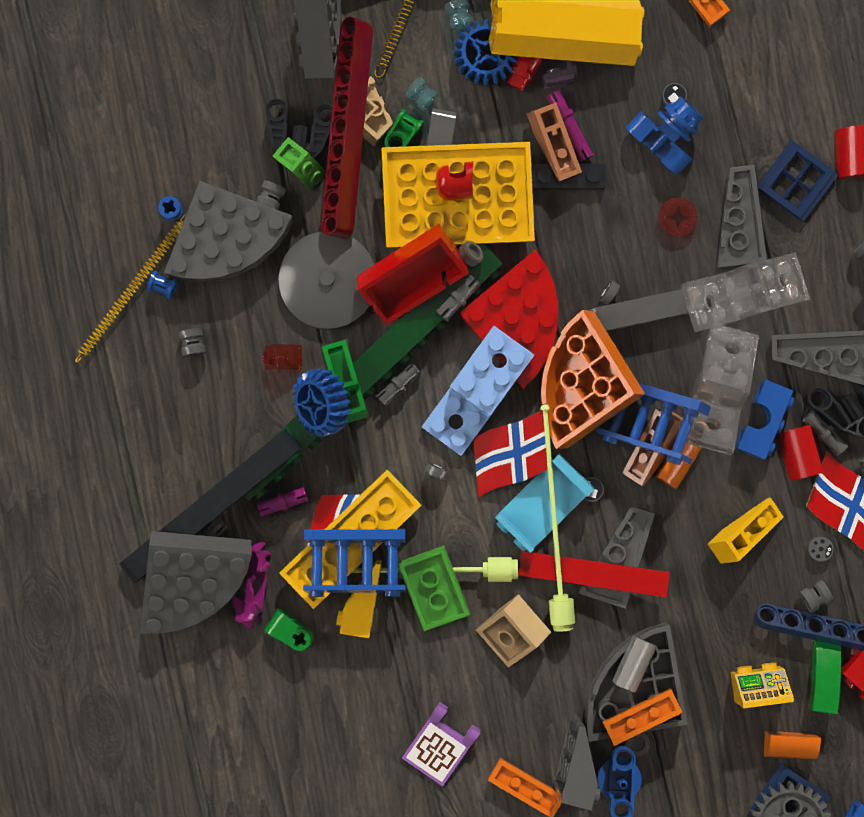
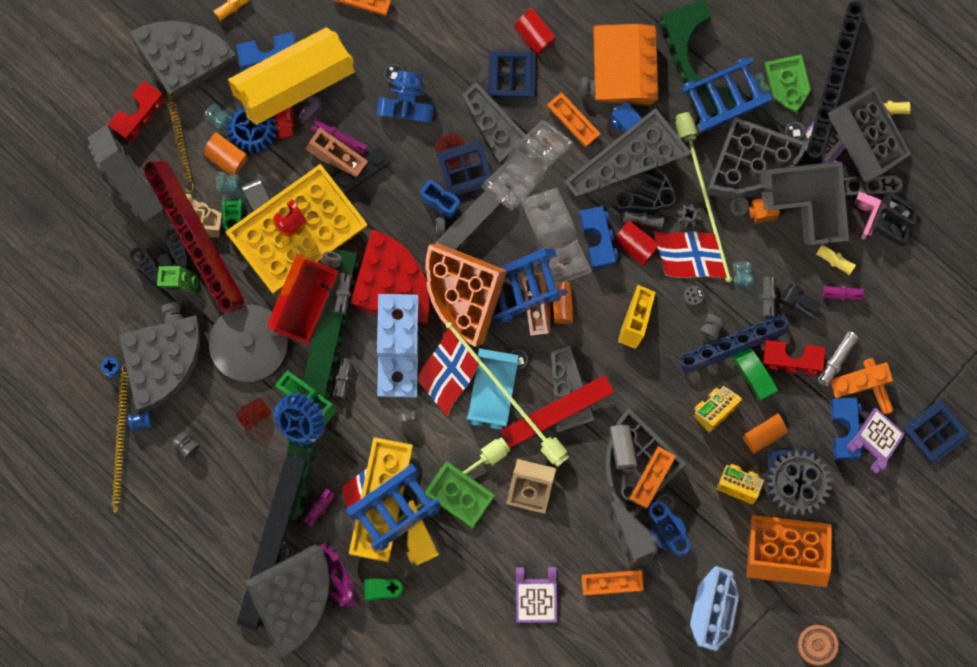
camera: 35 degrees left, 10 degrees down
none -> orange brick [203,132,248,178]
none -> blue brick [420,180,460,219]
none -> dark blue piece [436,139,493,196]
none -> orange plate [547,92,600,148]
none -> yellow slope [716,464,764,505]

